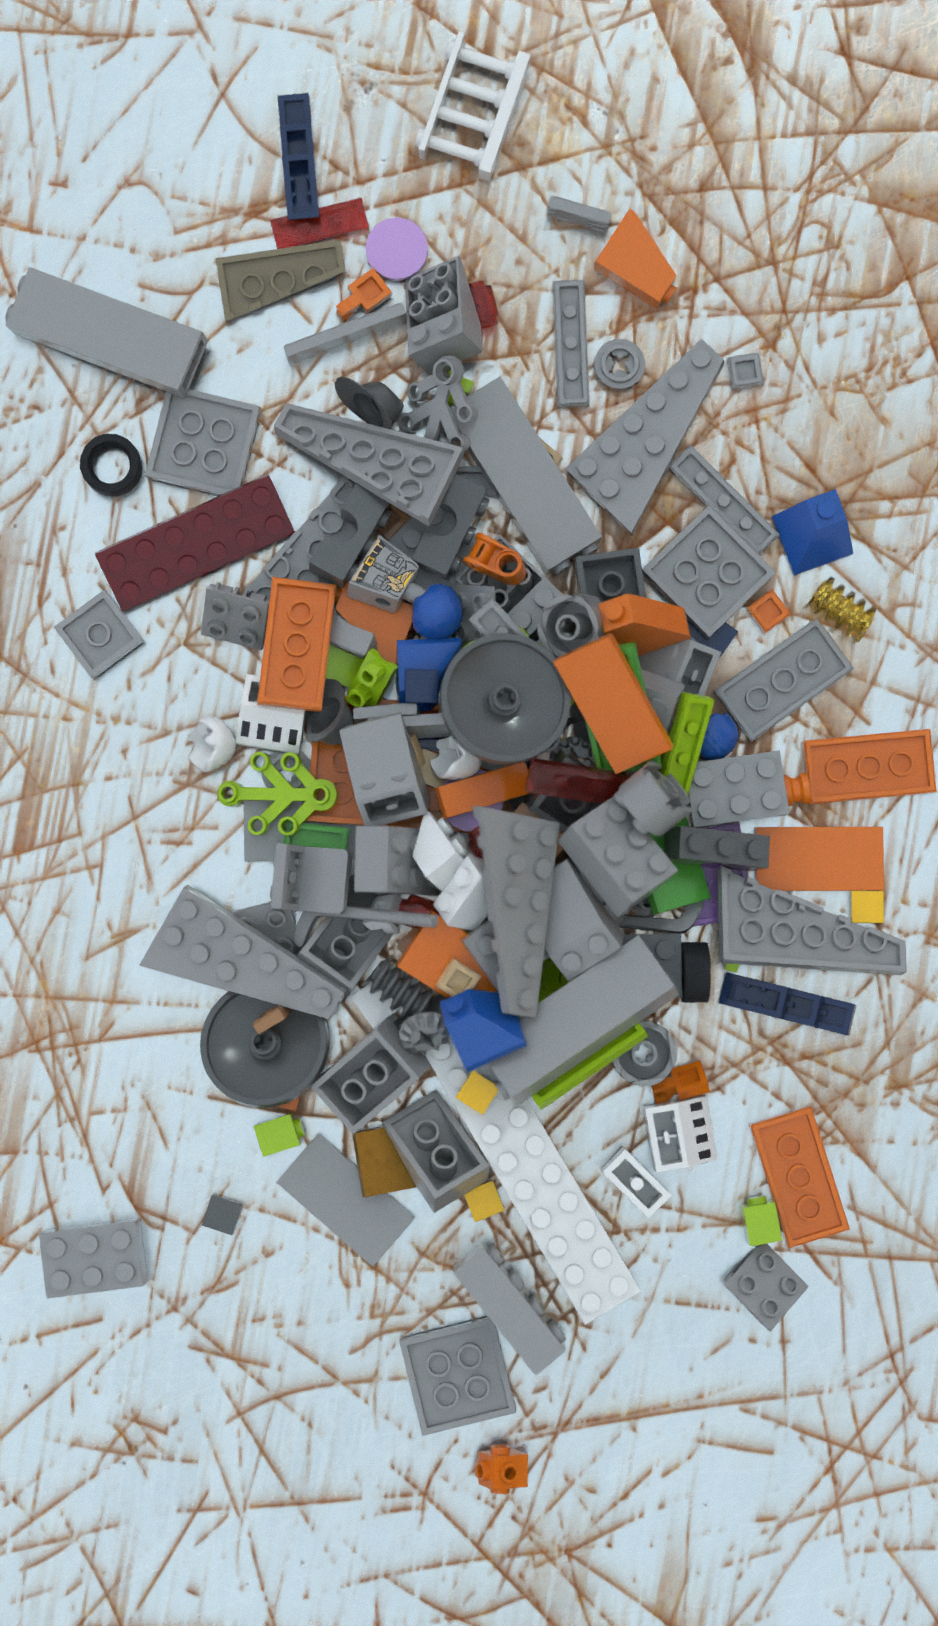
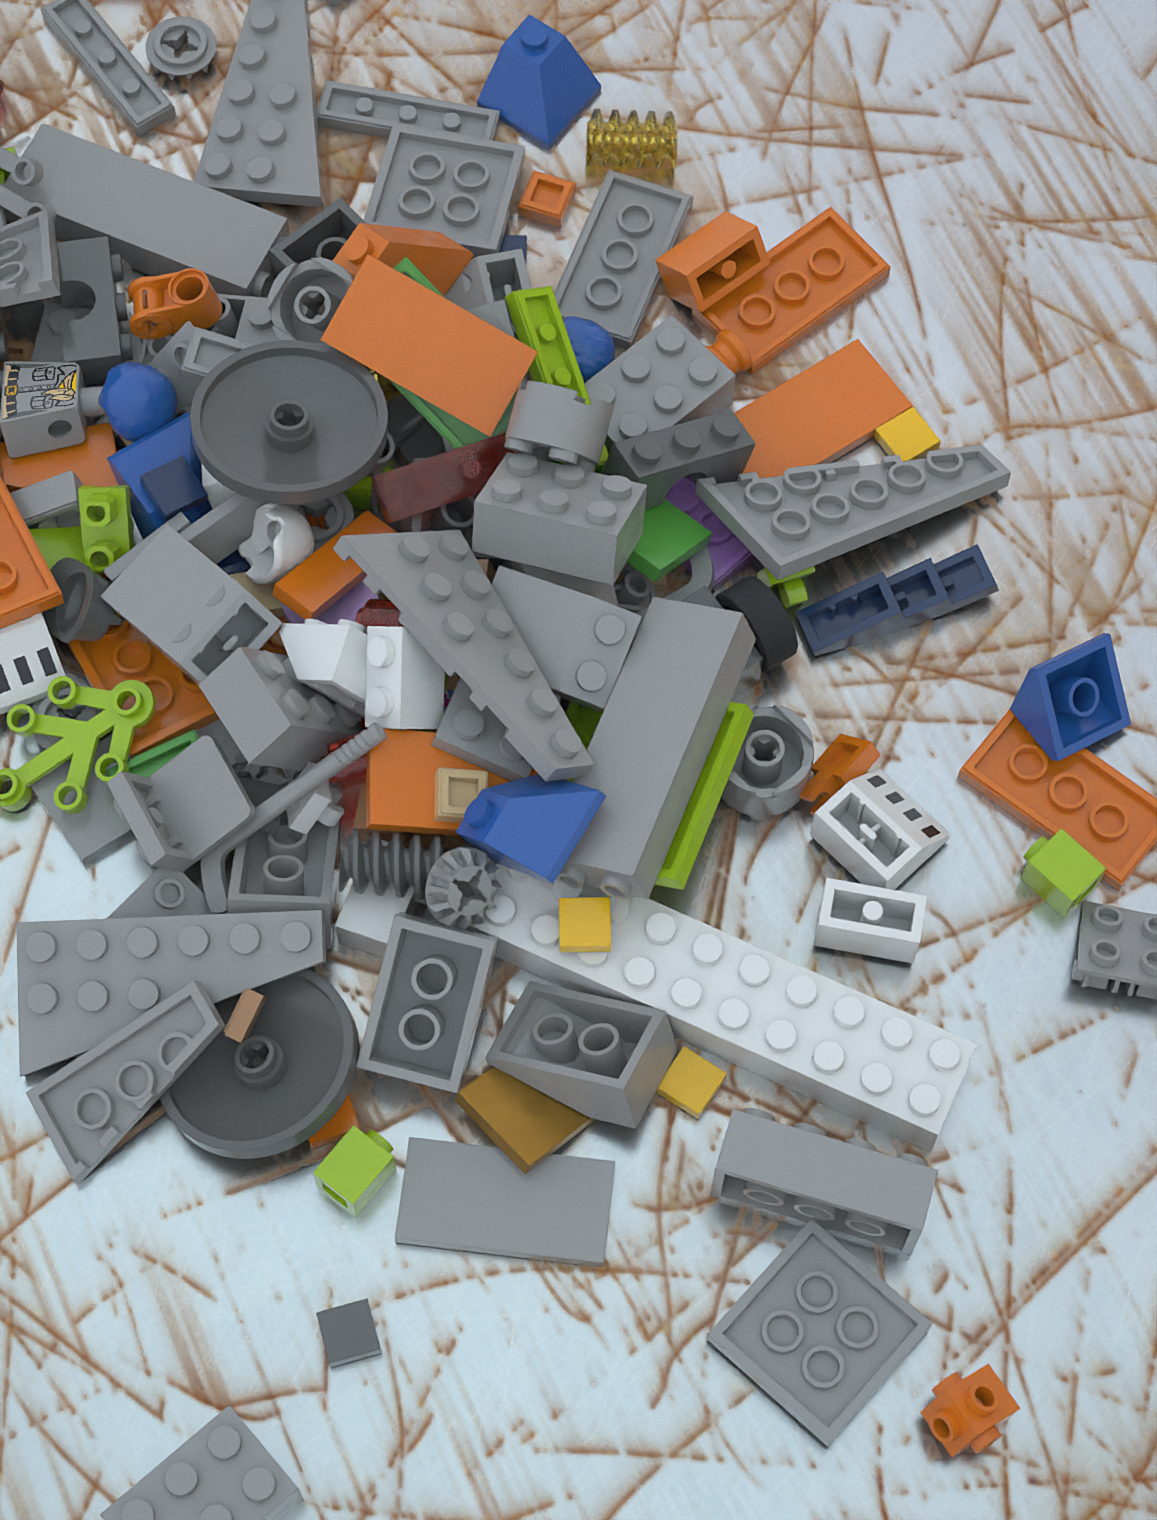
camera: 40 degrees left, 20 degrees down
none -> light grey wing [25,981,226,1182]
none -> orange brick [655,211,771,313]
none -> blue slope [1010,633,1131,761]

